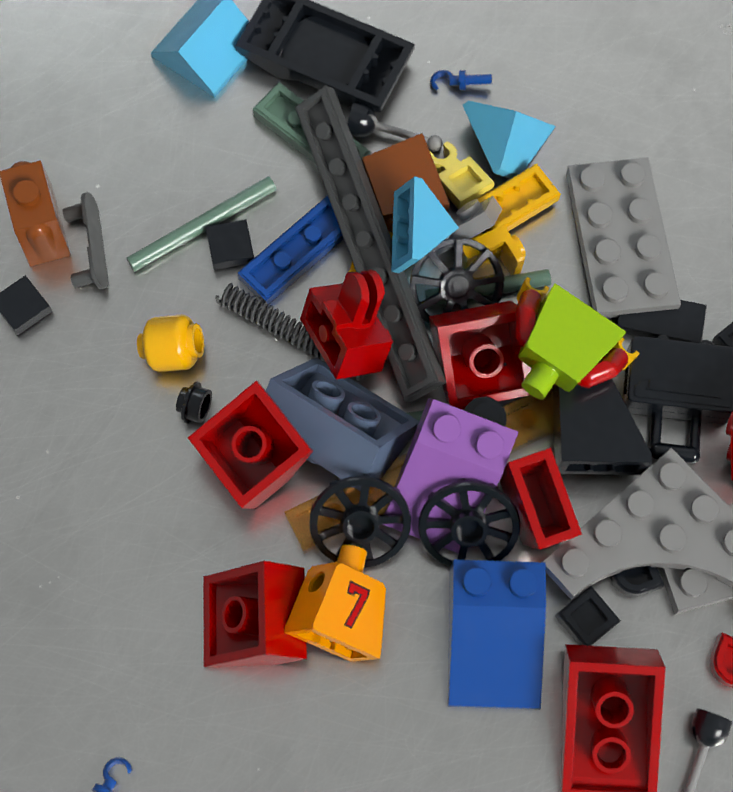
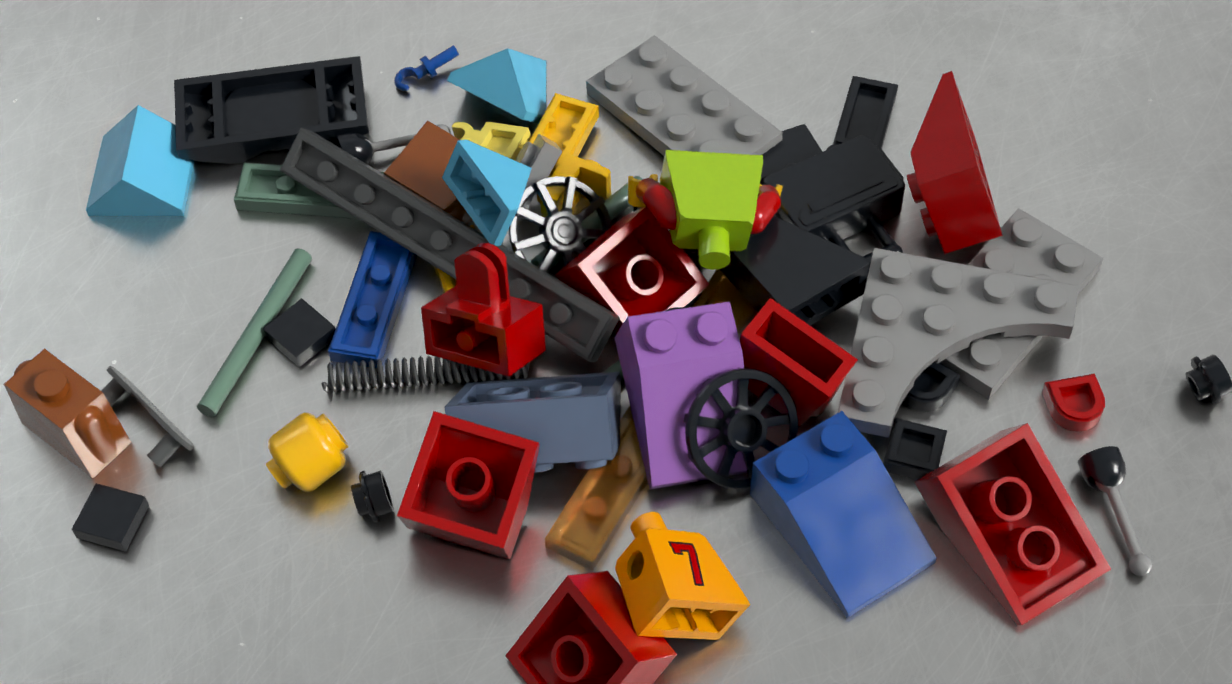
camera: 30 degrees left, 15 degrees down
black wheel [309,474,411,568] -> none

